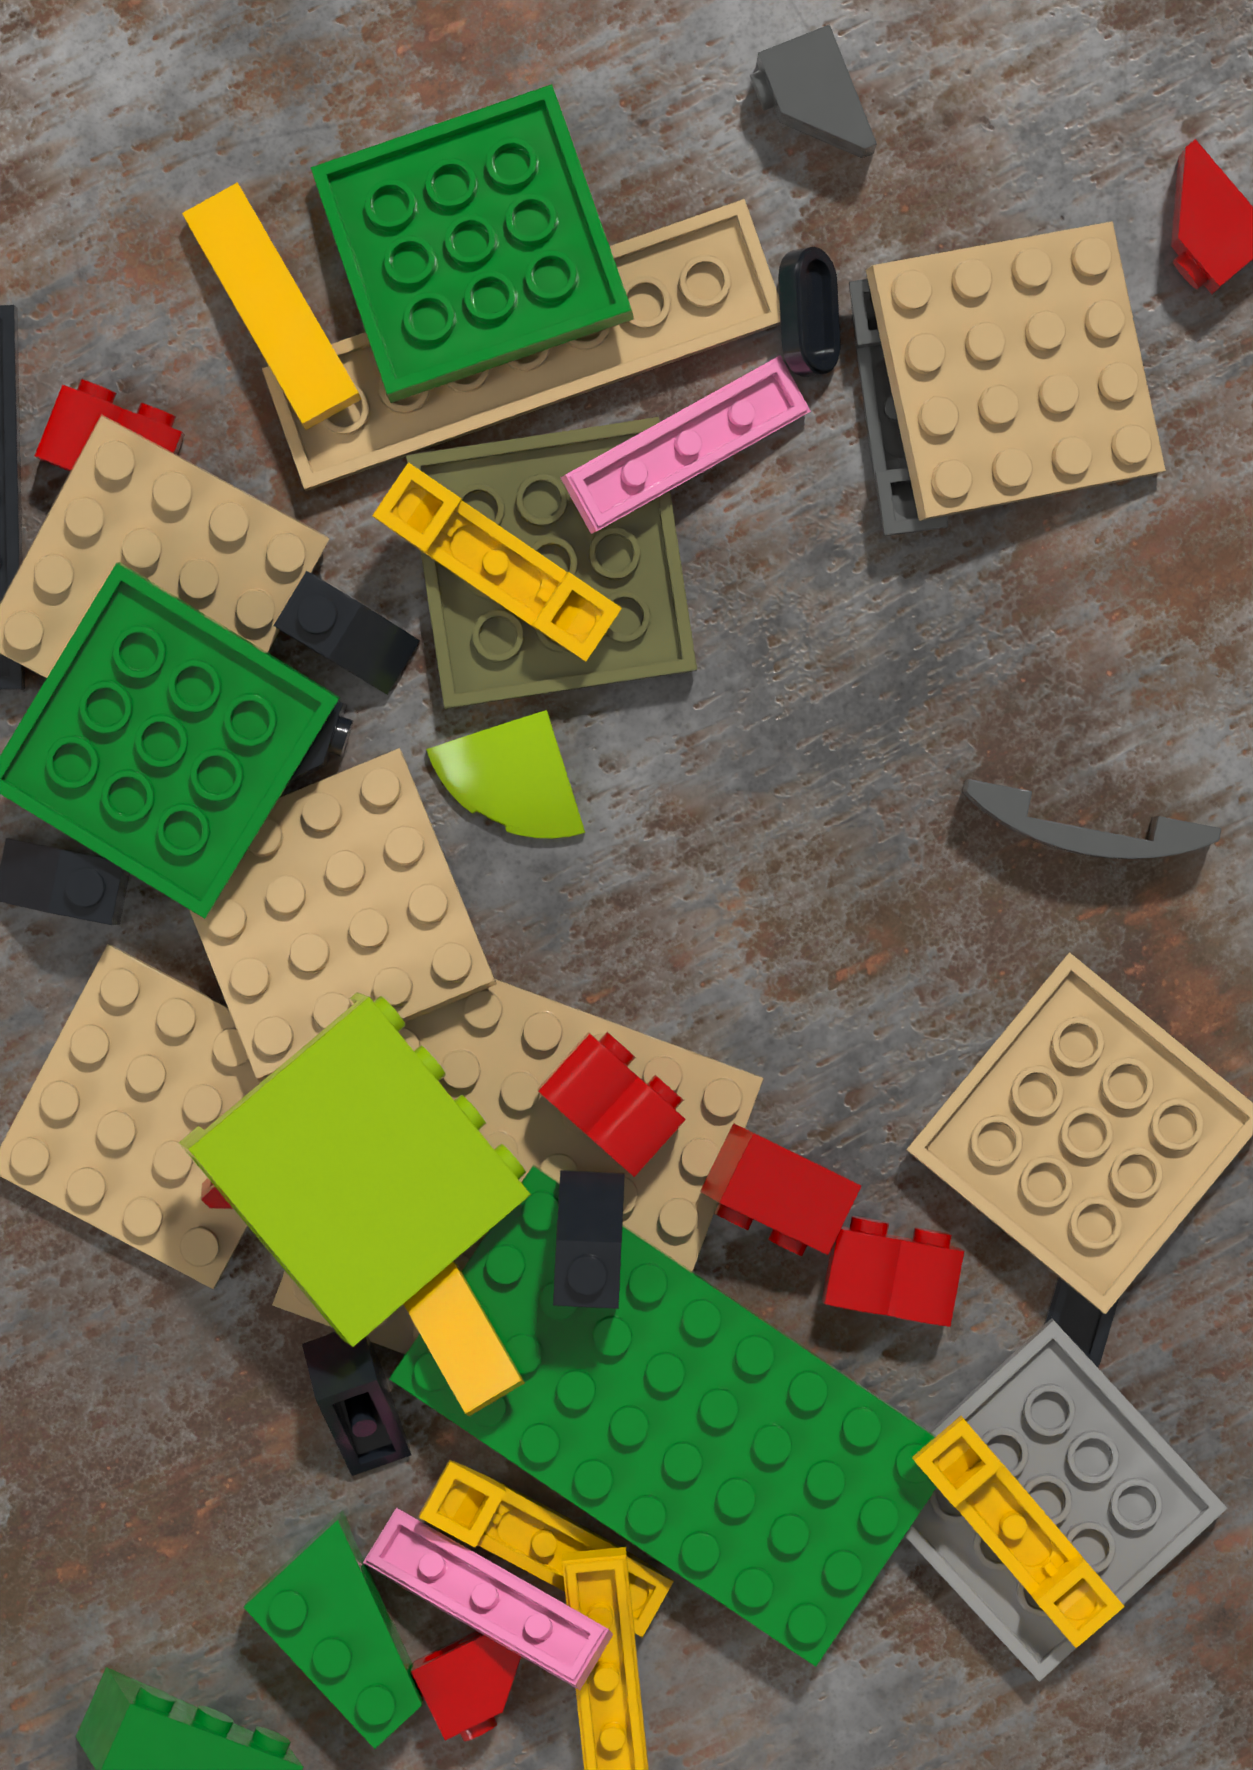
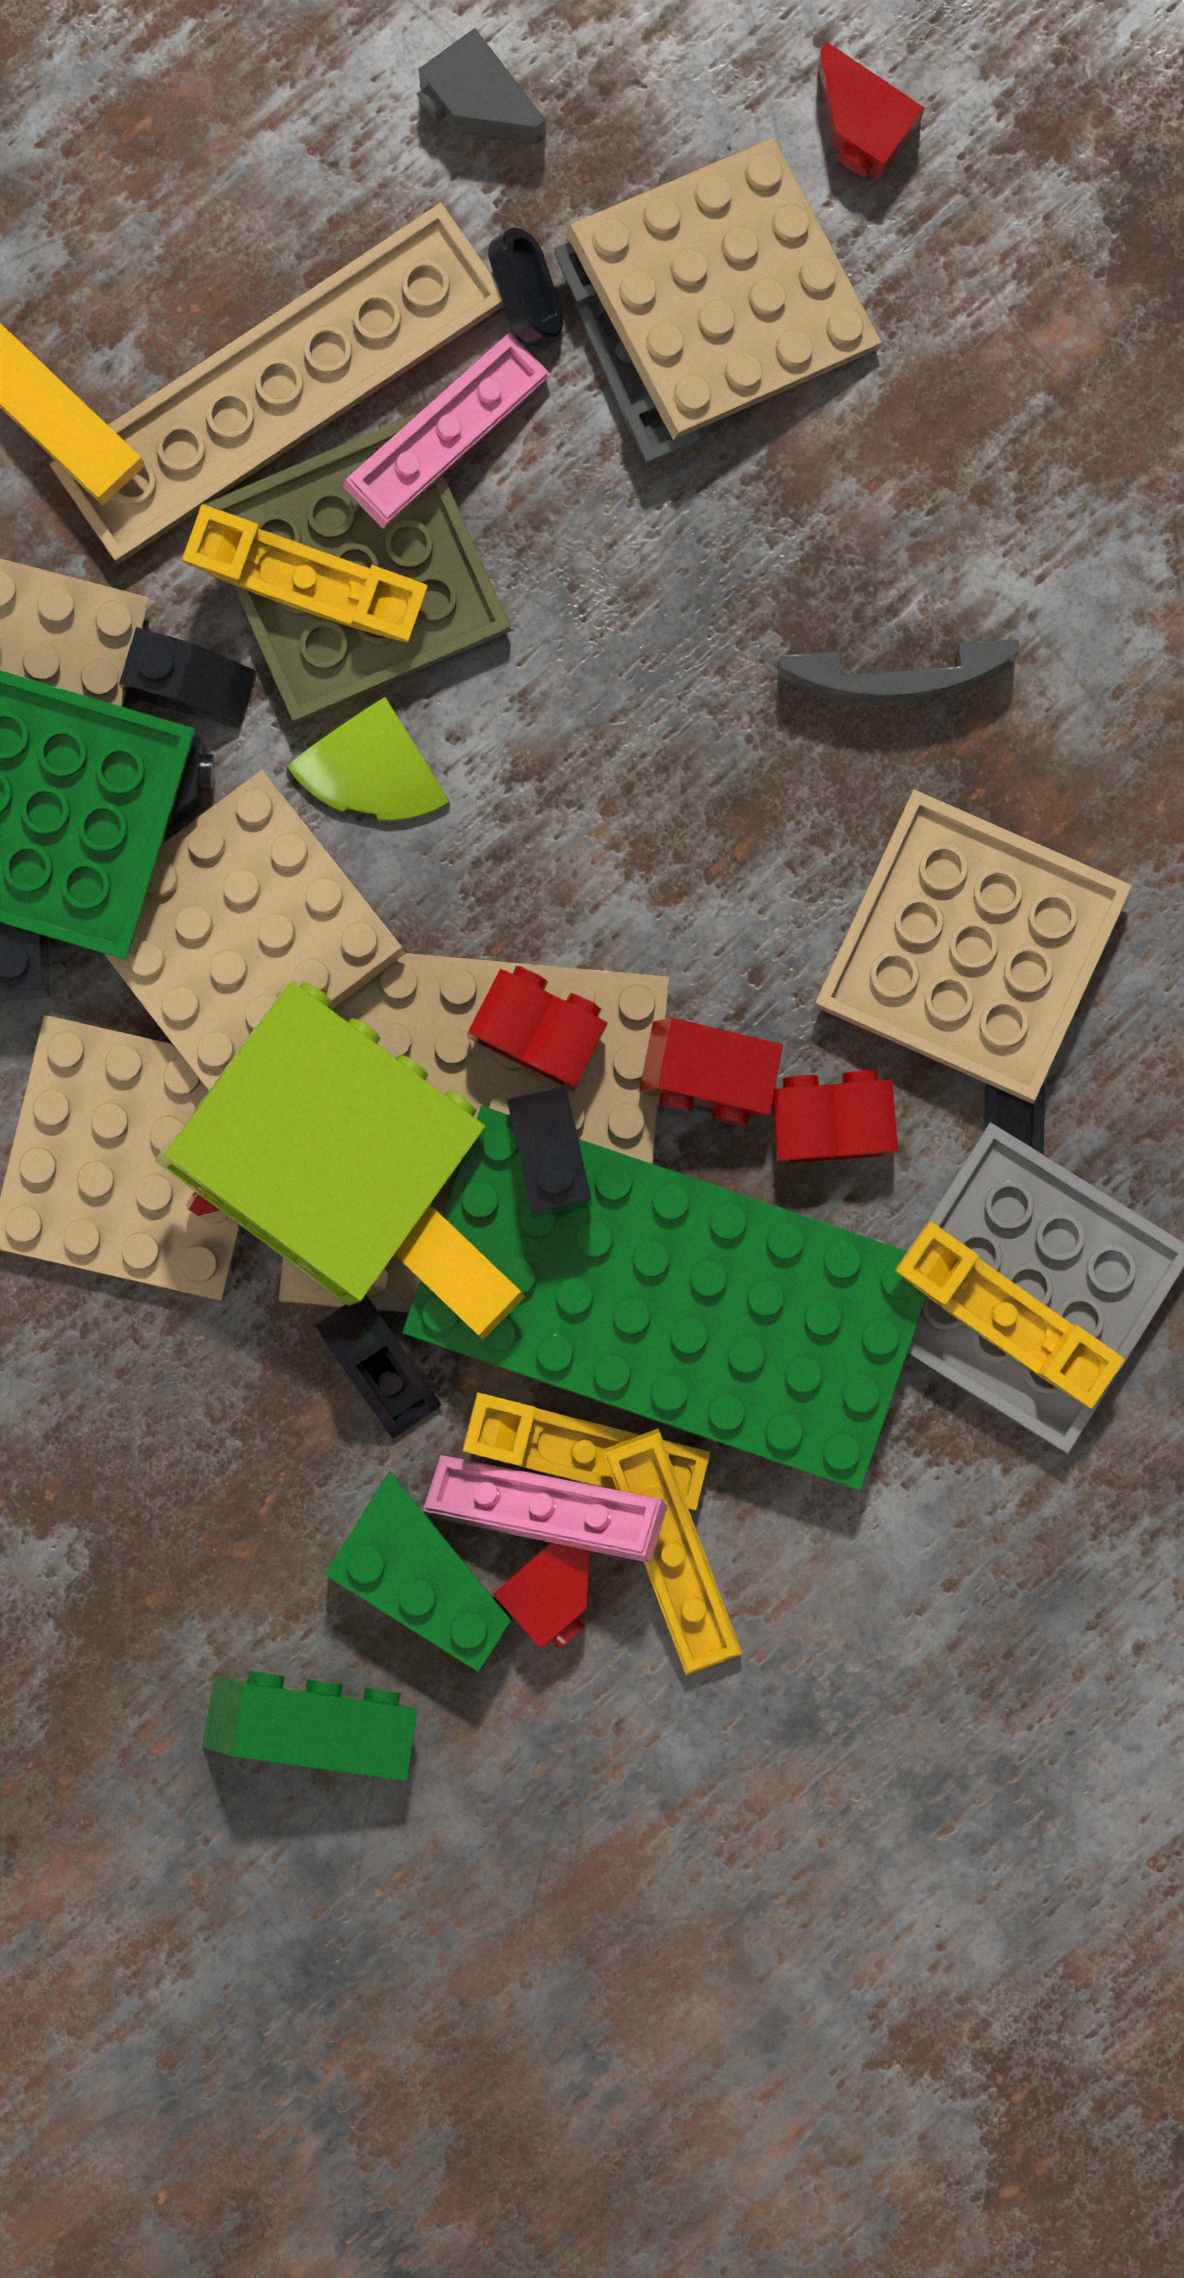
camera: 15 degrees left, 5 degrees down
green plate [310,84,634,403] -> none

